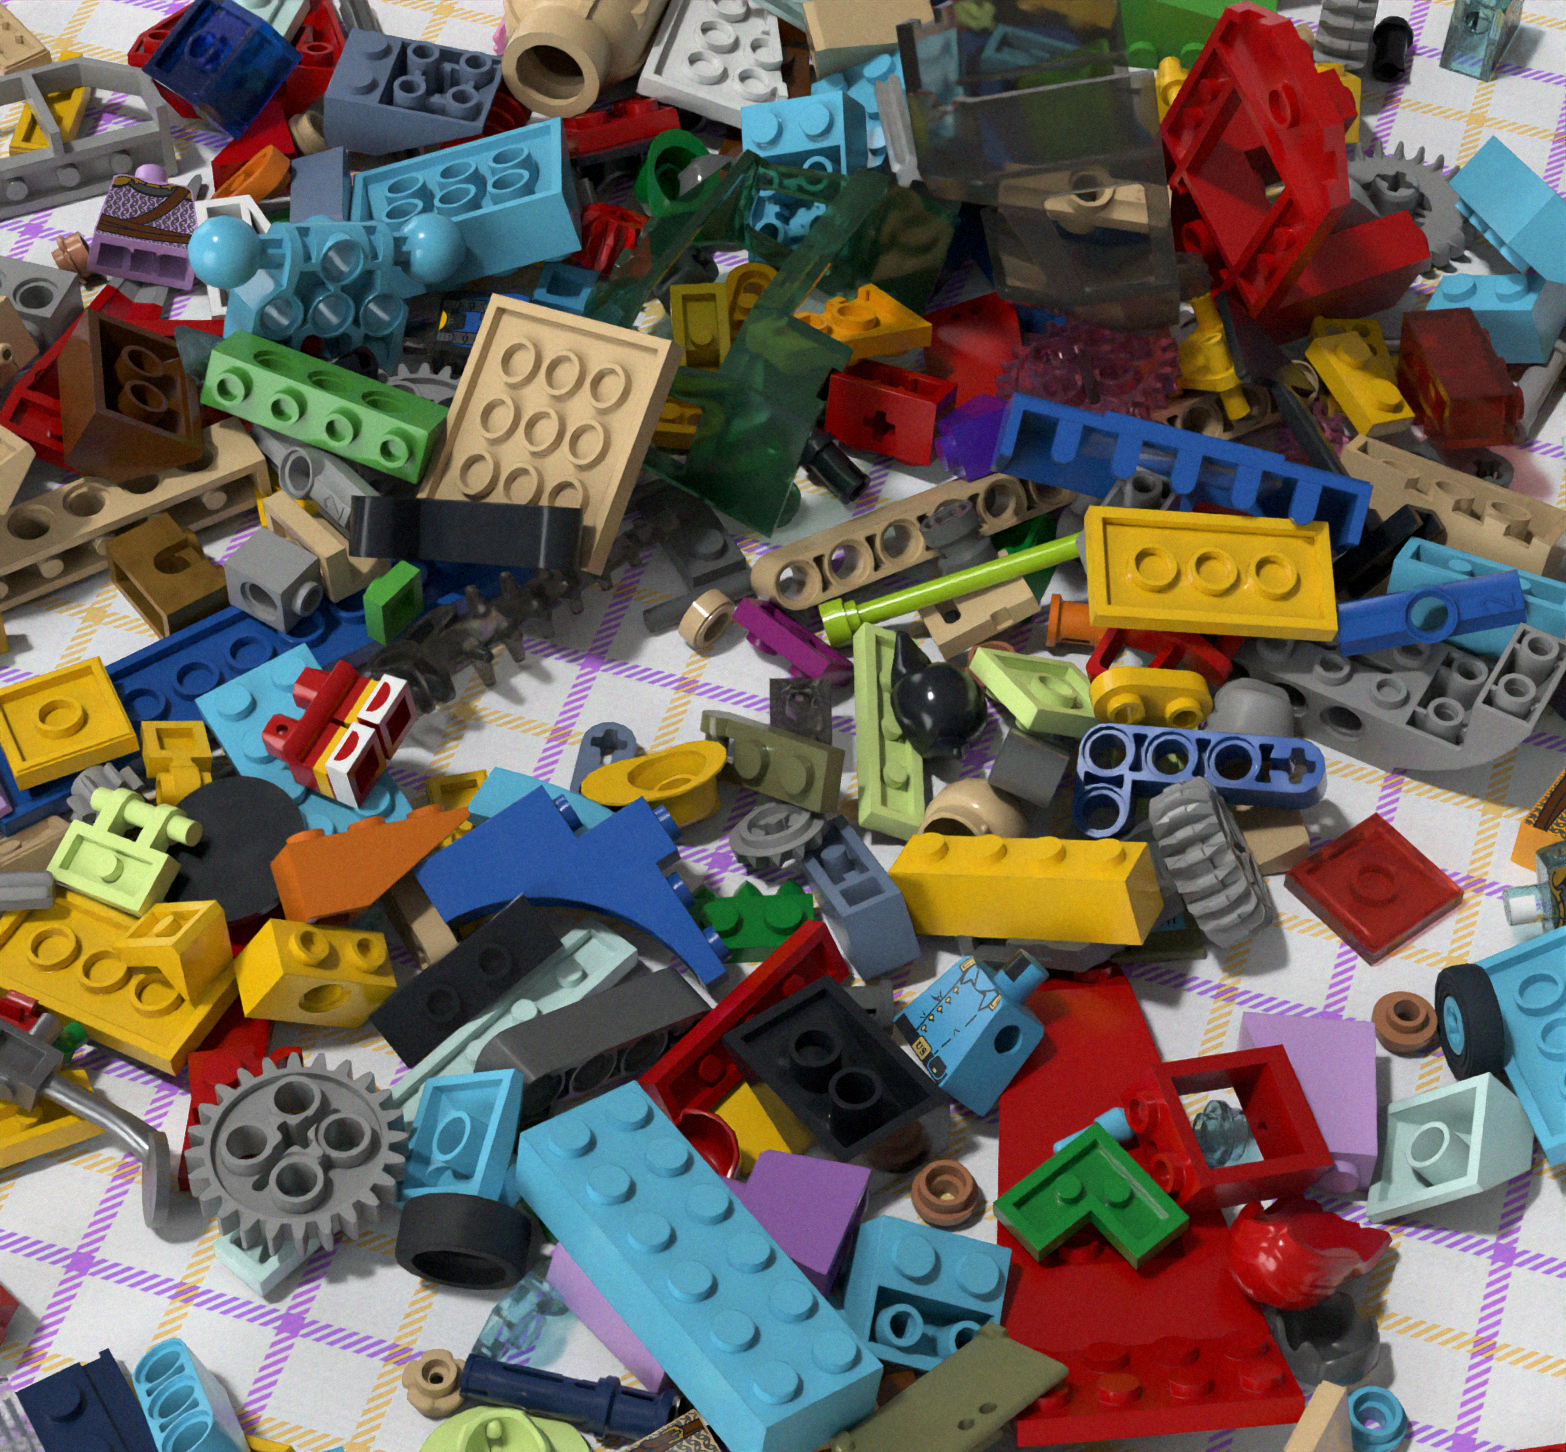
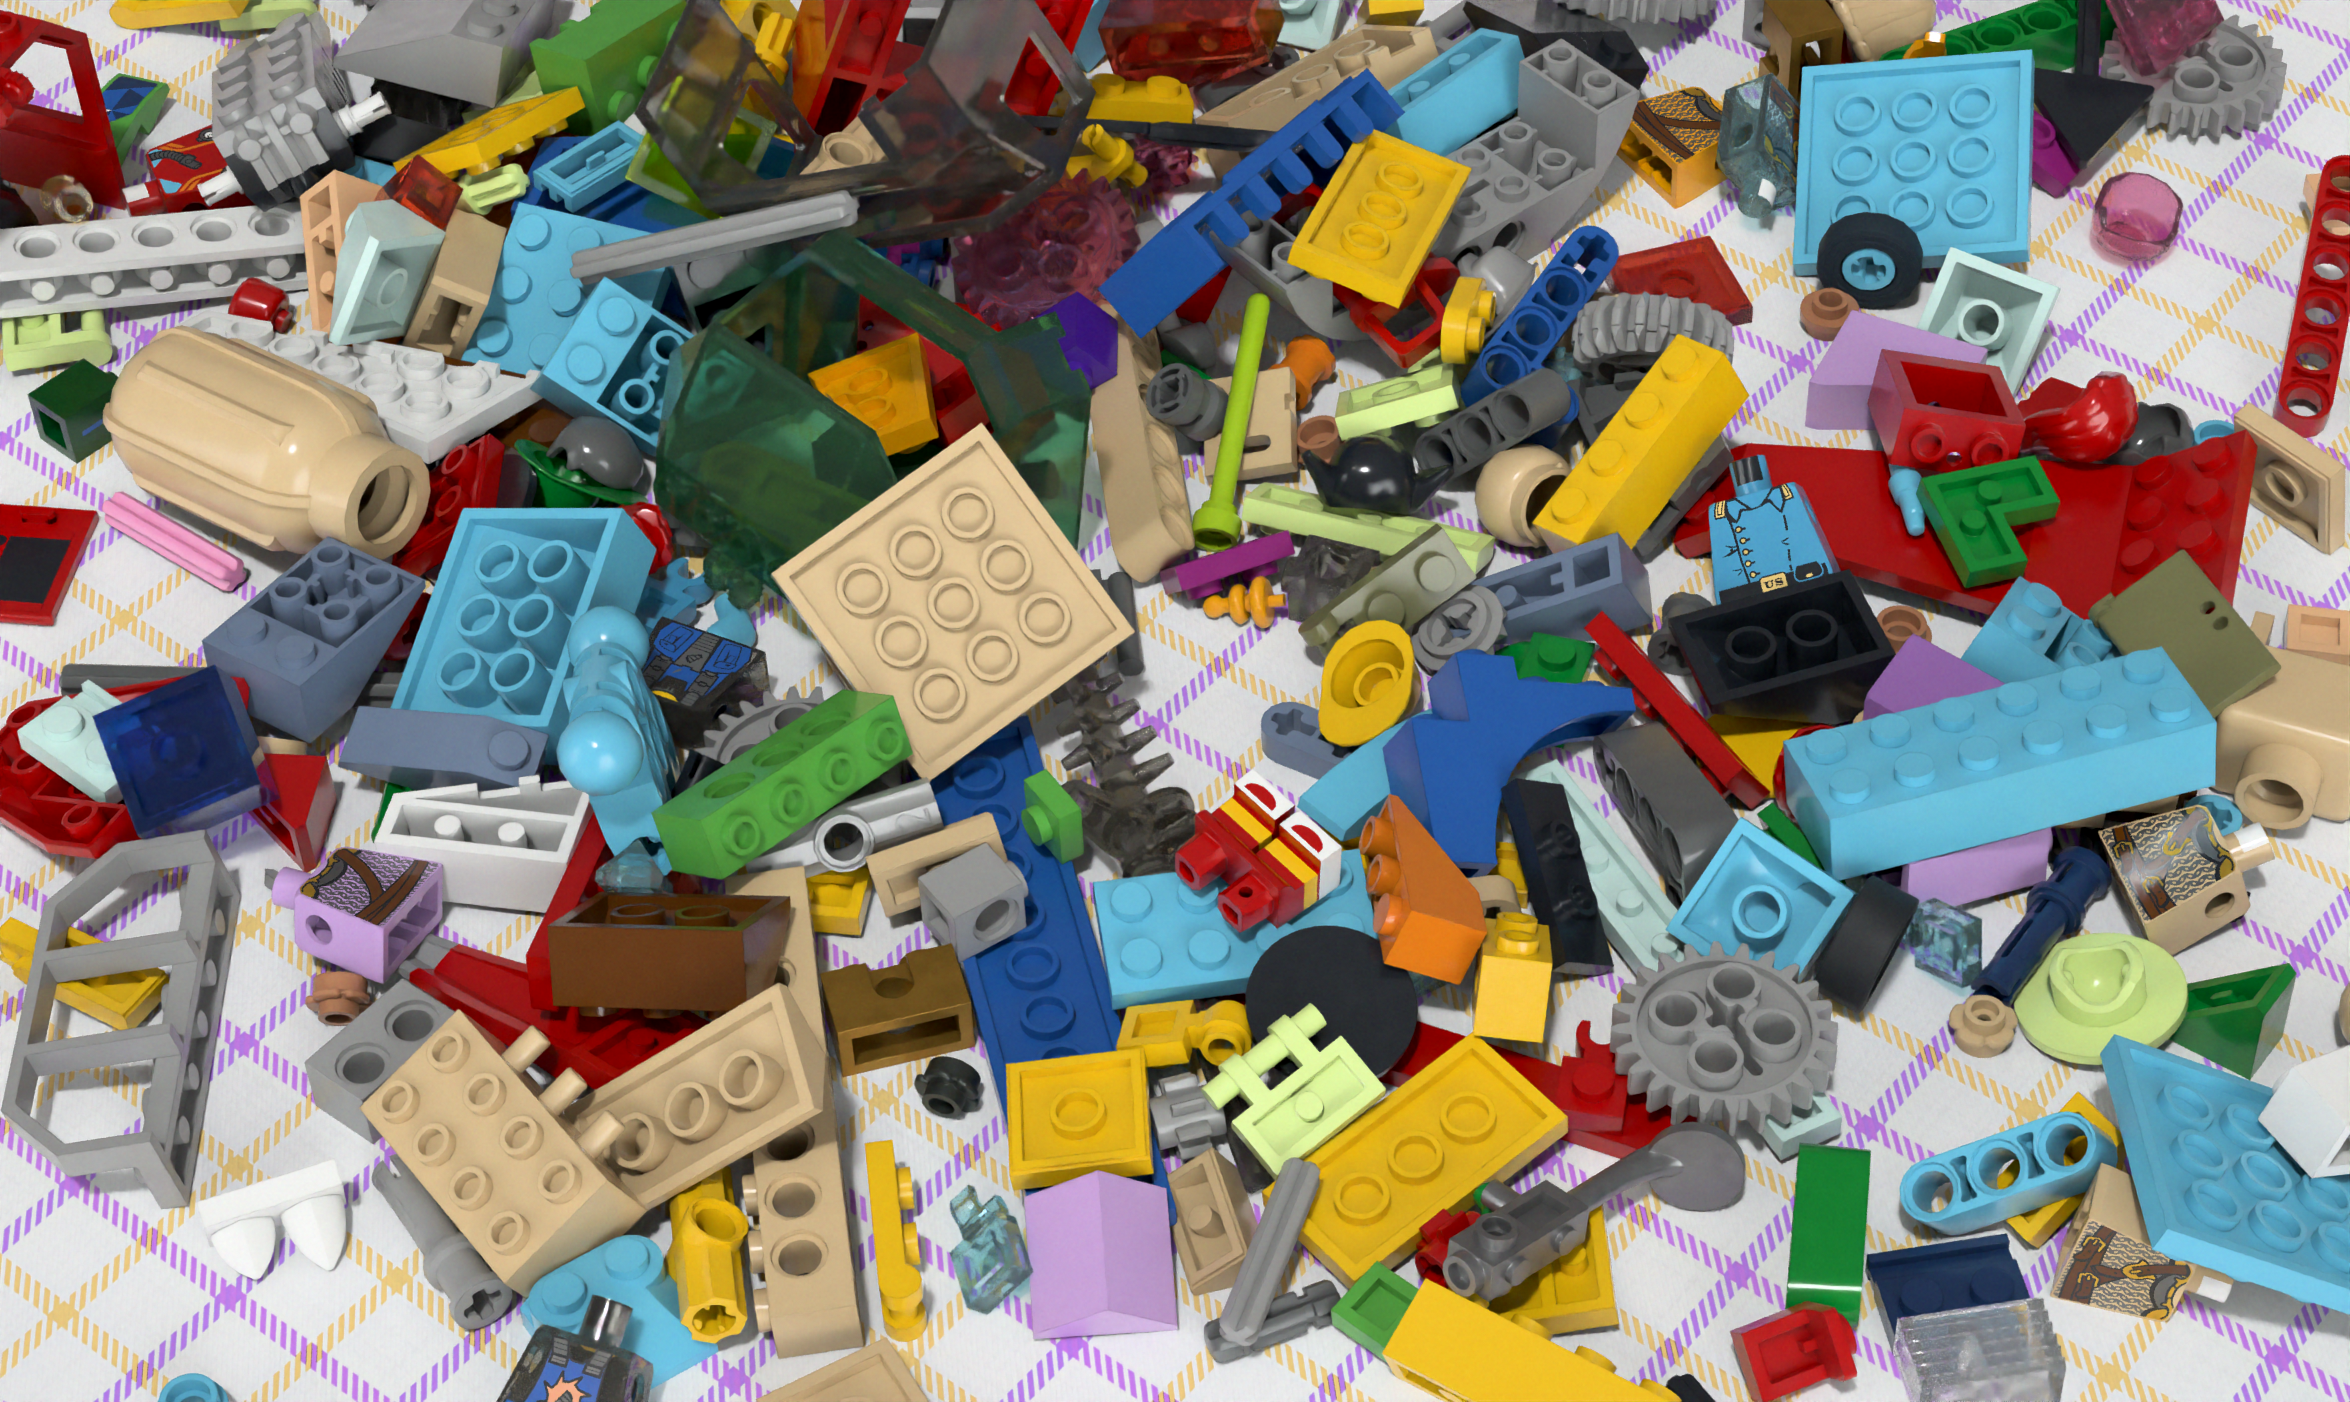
camera: 65 degrees left, 5 degrees down
yellow slope [111,900,233,1002] -> none
orange plate [211,145,291,204] -> none
black beam [349,495,584,570] -> none
tan tile [678,589,735,649] -> none
blue piece [1336,569,1527,657] -> none
none -> pearl dark grey plate [914,1056,981,1118]
none -> light orange hair [1203,576,1286,628]
none -> green beam [1785,1142,1871,1328]

